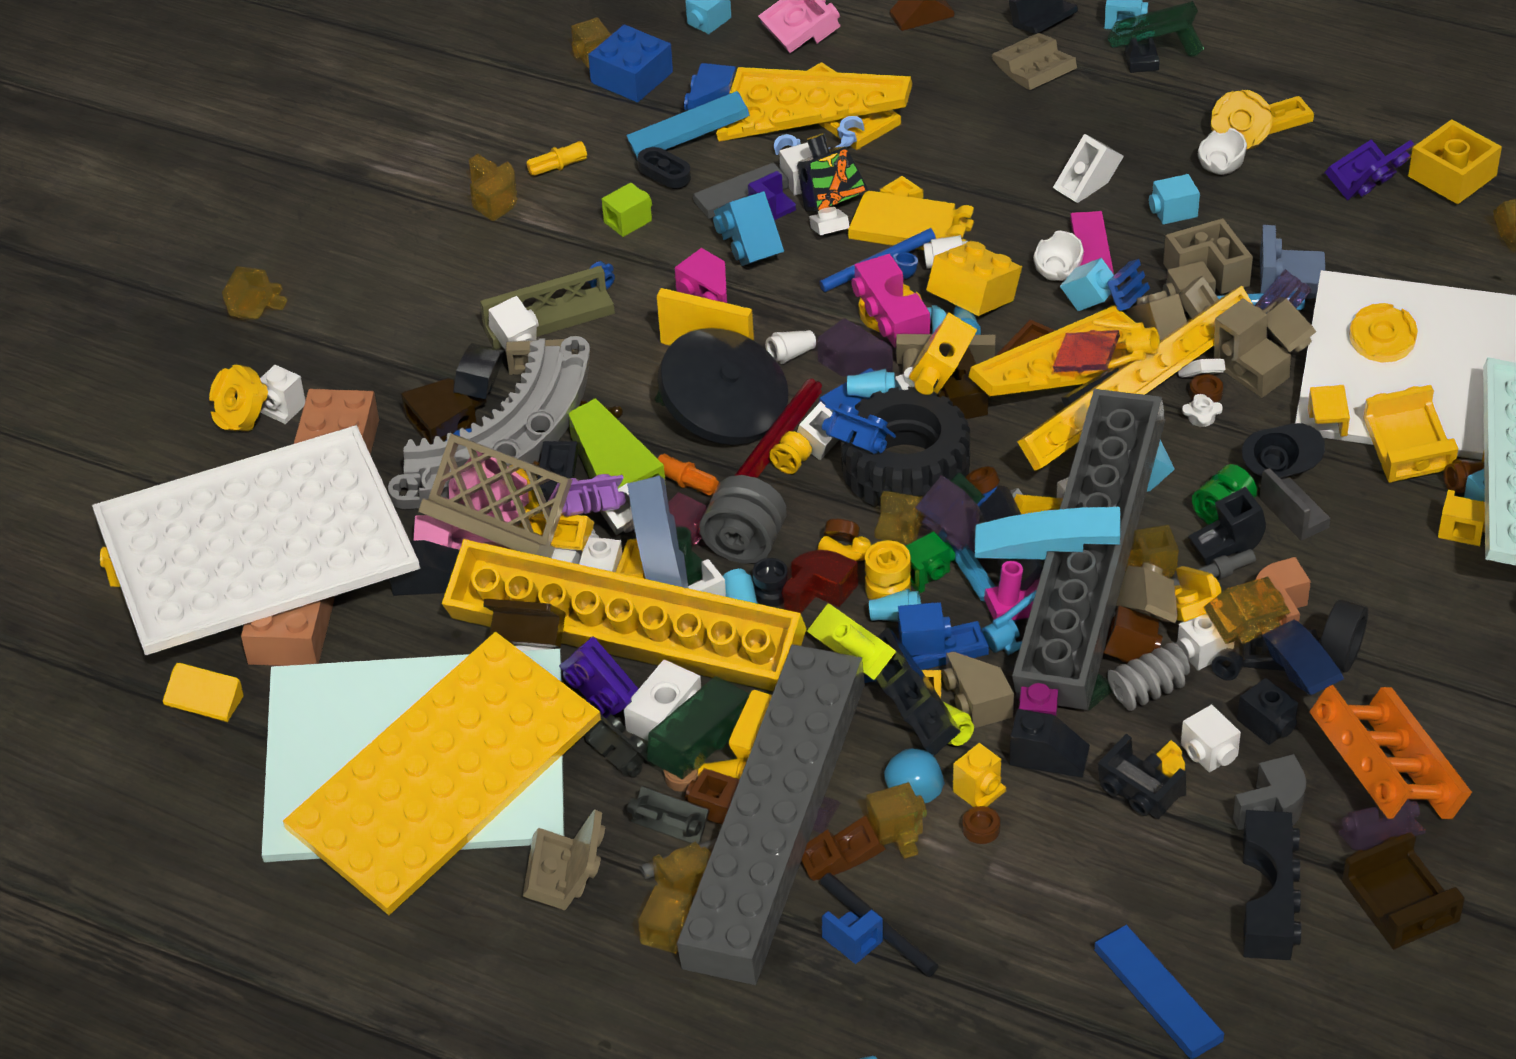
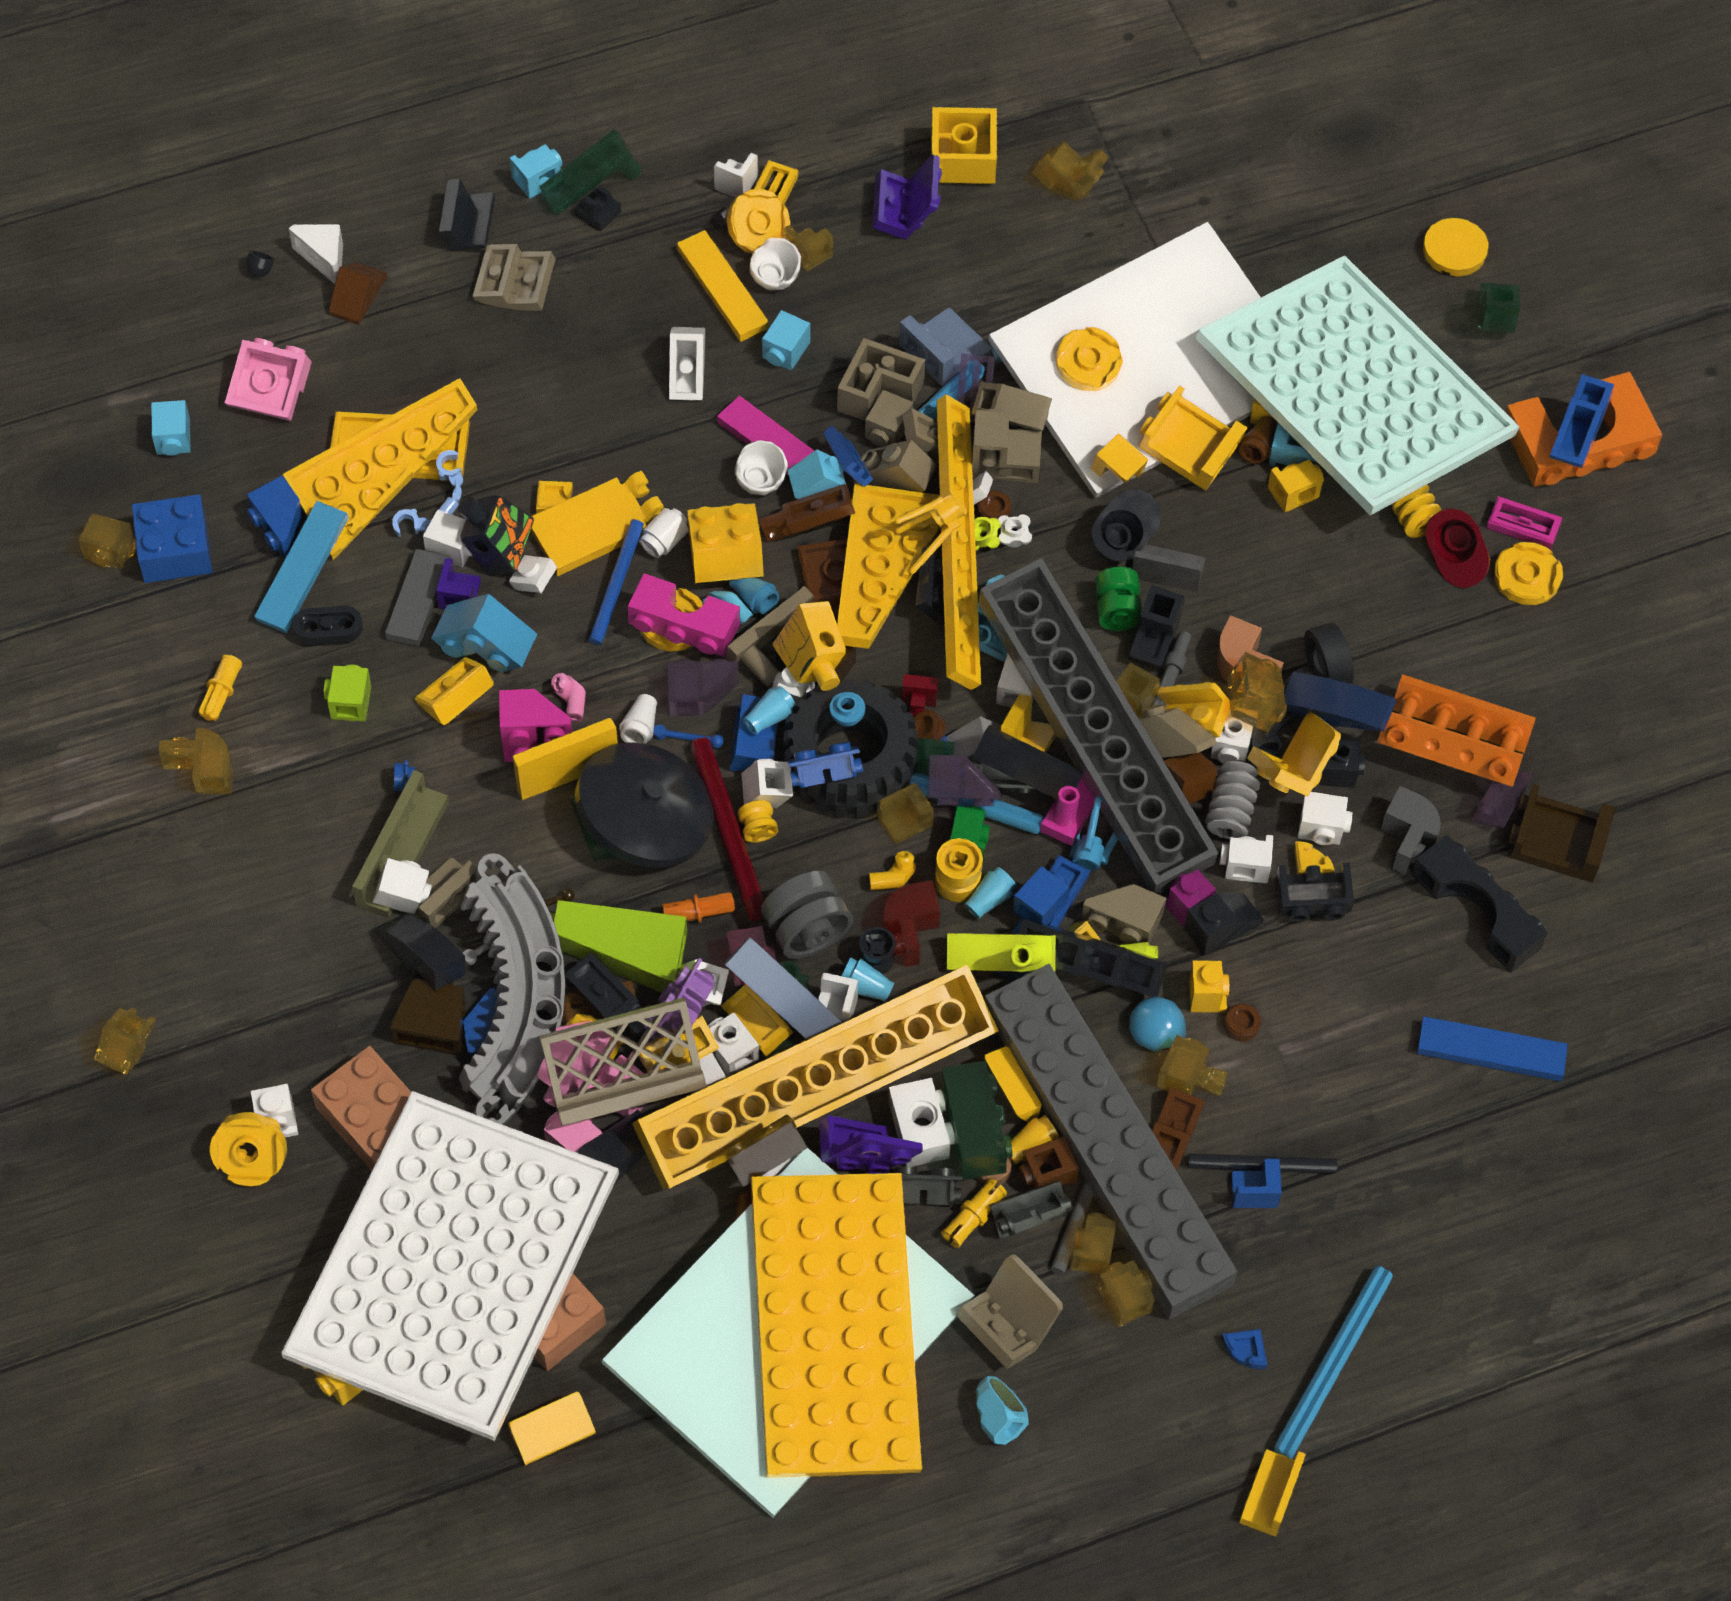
camera: 50 degrees left, 15 degrees up
reddish brown tile [824,519,860,542] -> none
blue hinge [893,252,918,280] -> none
medium azure slope [975,507,1120,560] -> none
clear pink piece [1053,330,1120,373] -> none
none -> yellow slope [414,657,494,725]
none -> bright pink arm [551,673,586,722]
none -> blue hinge [653,725,724,748]
none -> yellow tile [677,230,769,342]
none -> white panel [714,153,758,198]
none -> reddish brown hinge [760,484,855,542]
none -> clear yellow panel [784,225,833,271]
none -> dark azure plate [830,692,865,726]
none -> dark red tile [902,674,939,717]
none -> yellow pin [941,1178,1007,1248]
none -> neon yellow plate [974,517,1001,551]
none -> medium azure rock [975,1376,1029,1445]
none -> white brick [1219,835,1273,883]
none -> blue tile [1222,1329,1267,1370]
none -> yellow bracket [1247,712,1341,797]

